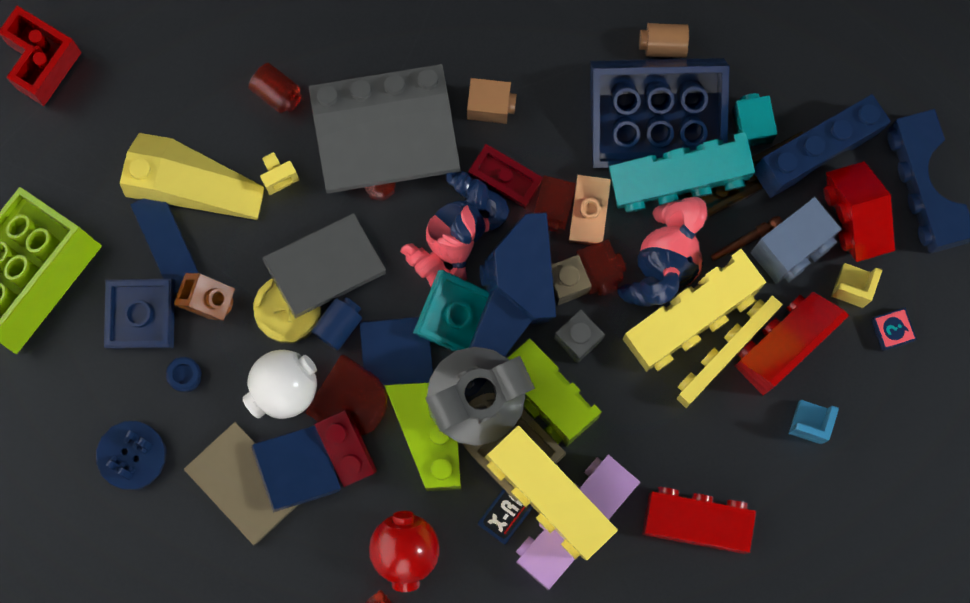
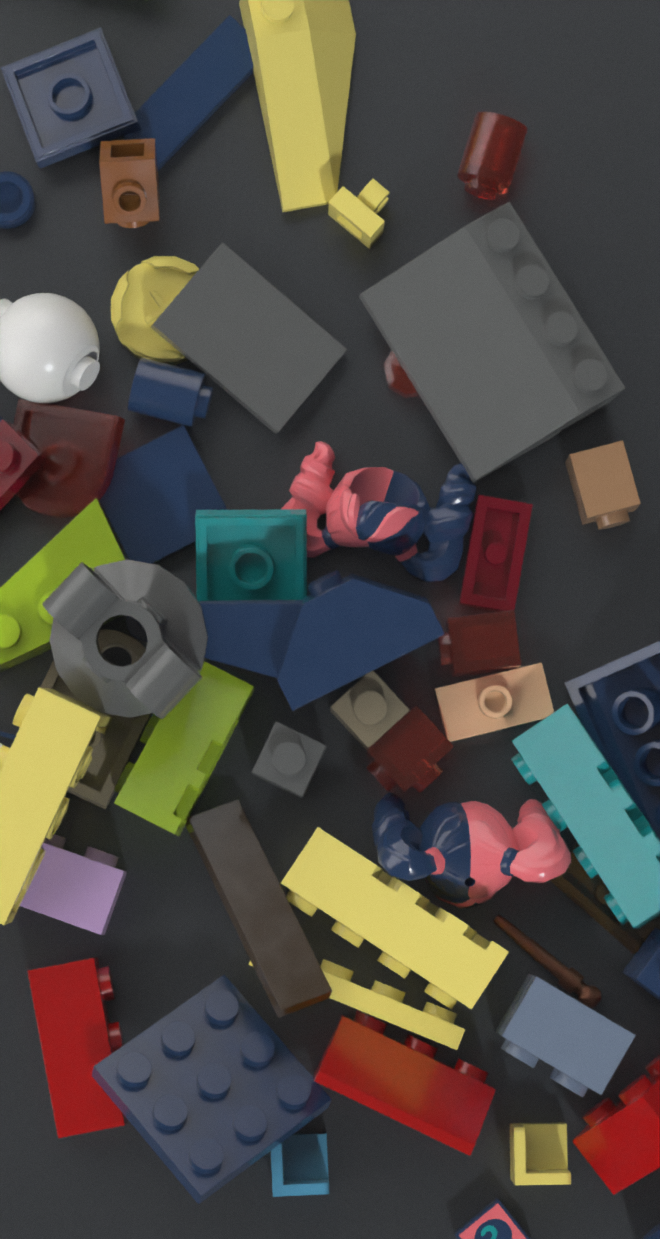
camera: 65 degrees right, 5 degrees up
none -> dark blue plate [91,974,332,1204]
none -> dark brown tile [186,800,332,1018]

